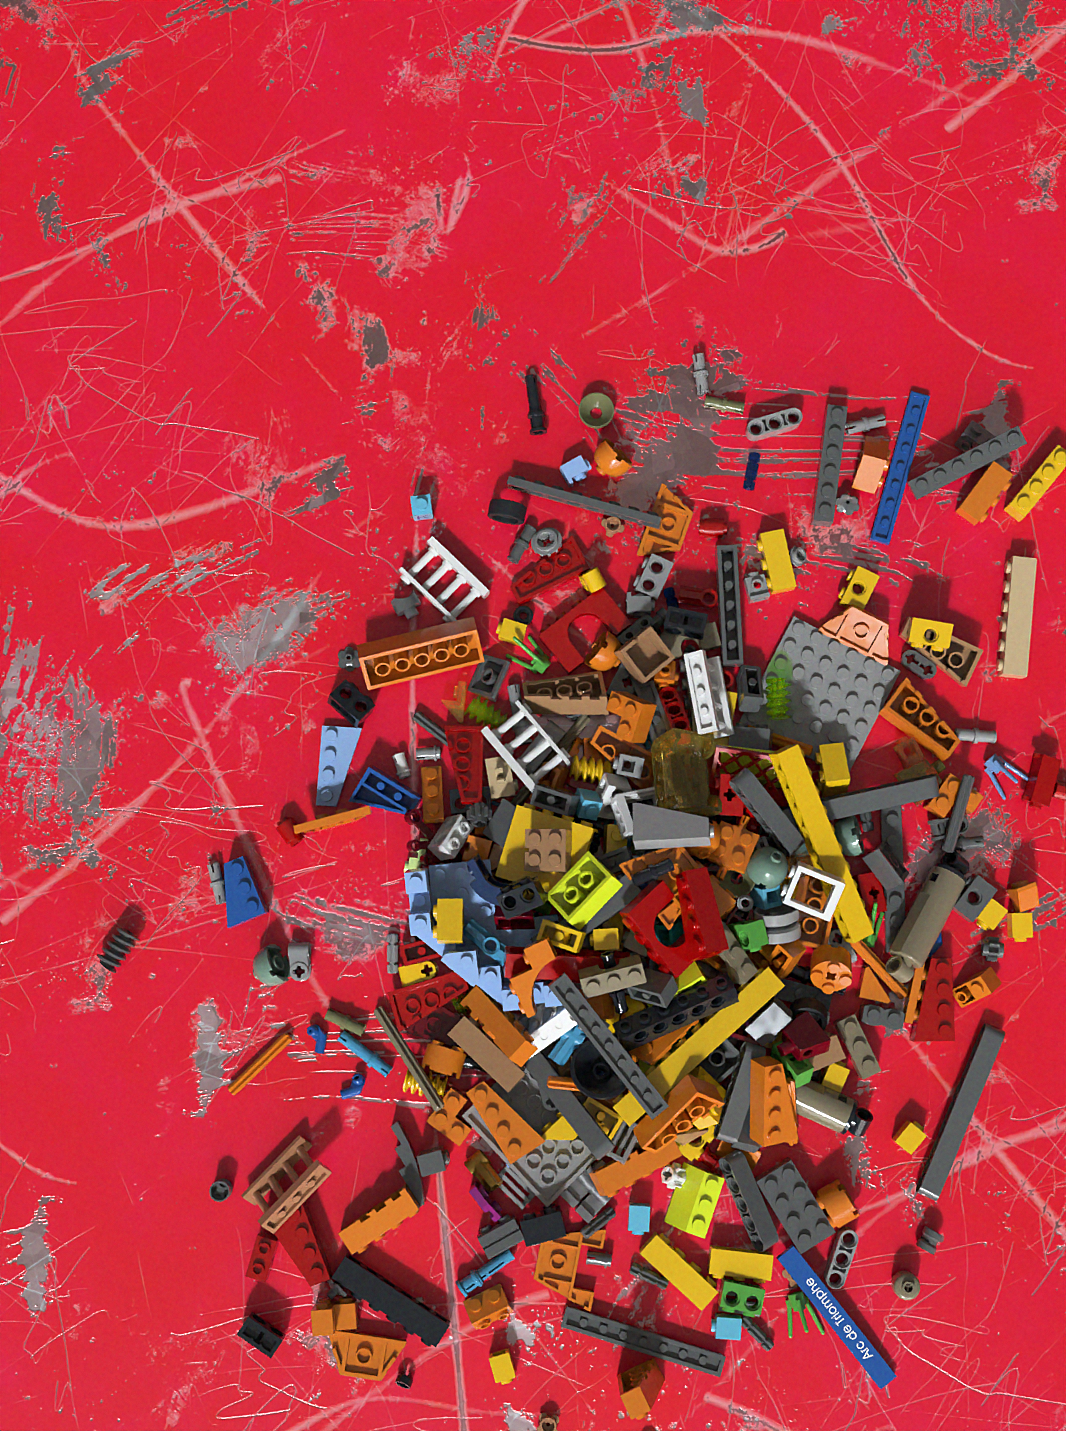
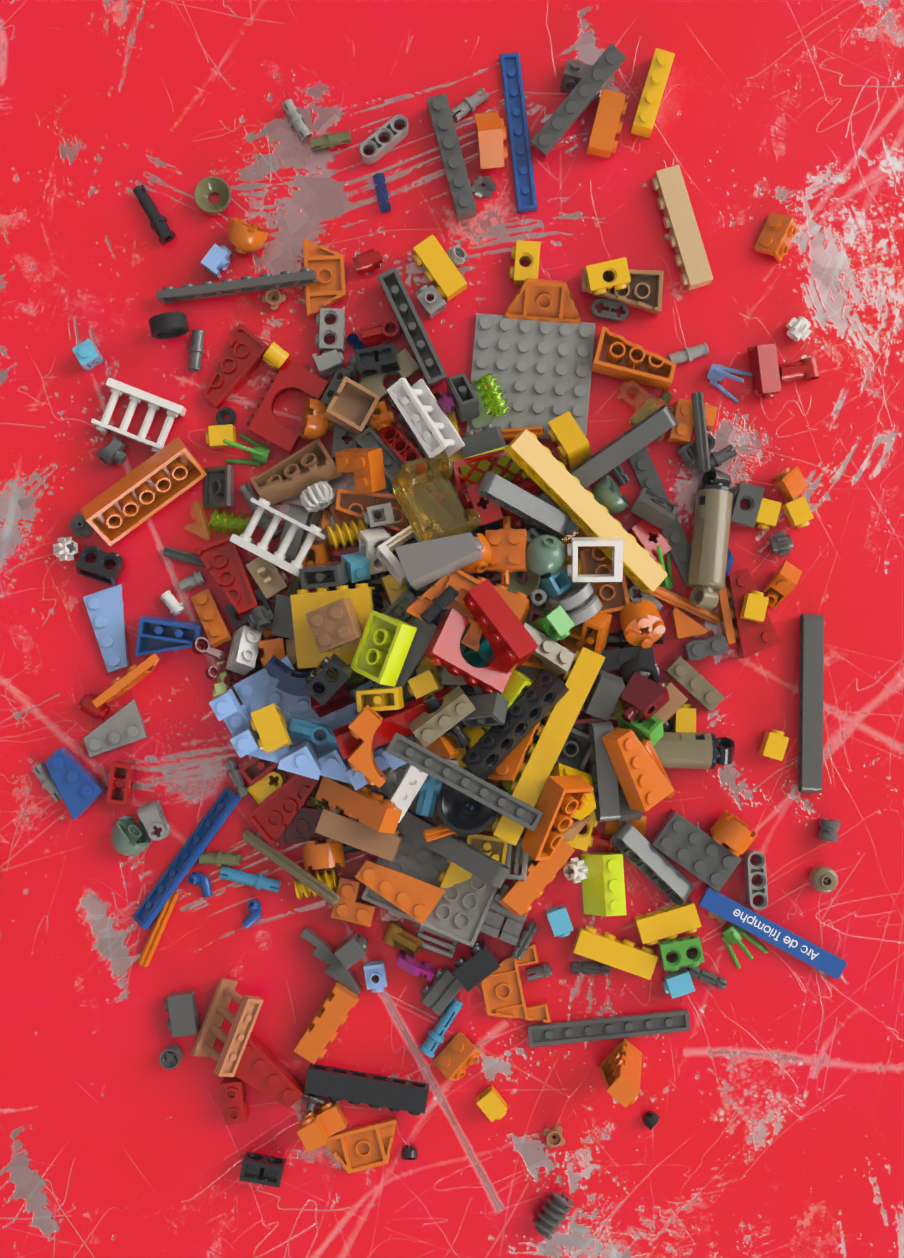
camera: 25 degrees left, 5 degrees up
light grey gear [531,527,562,557] -> none
none -> white gear [53,537,79,561]
none -> light grey wing [83,699,148,757]
none -> red brick [106,761,137,806]
none -> blue tile [133,786,242,930]
none -> dark grey brick [165,989,200,1038]
none -> white gear [300,481,336,513]
none -> light blue brick [363,960,388,993]
none -> magenta plate [439,394,456,414]
none -> yellow brick [740,590,769,622]

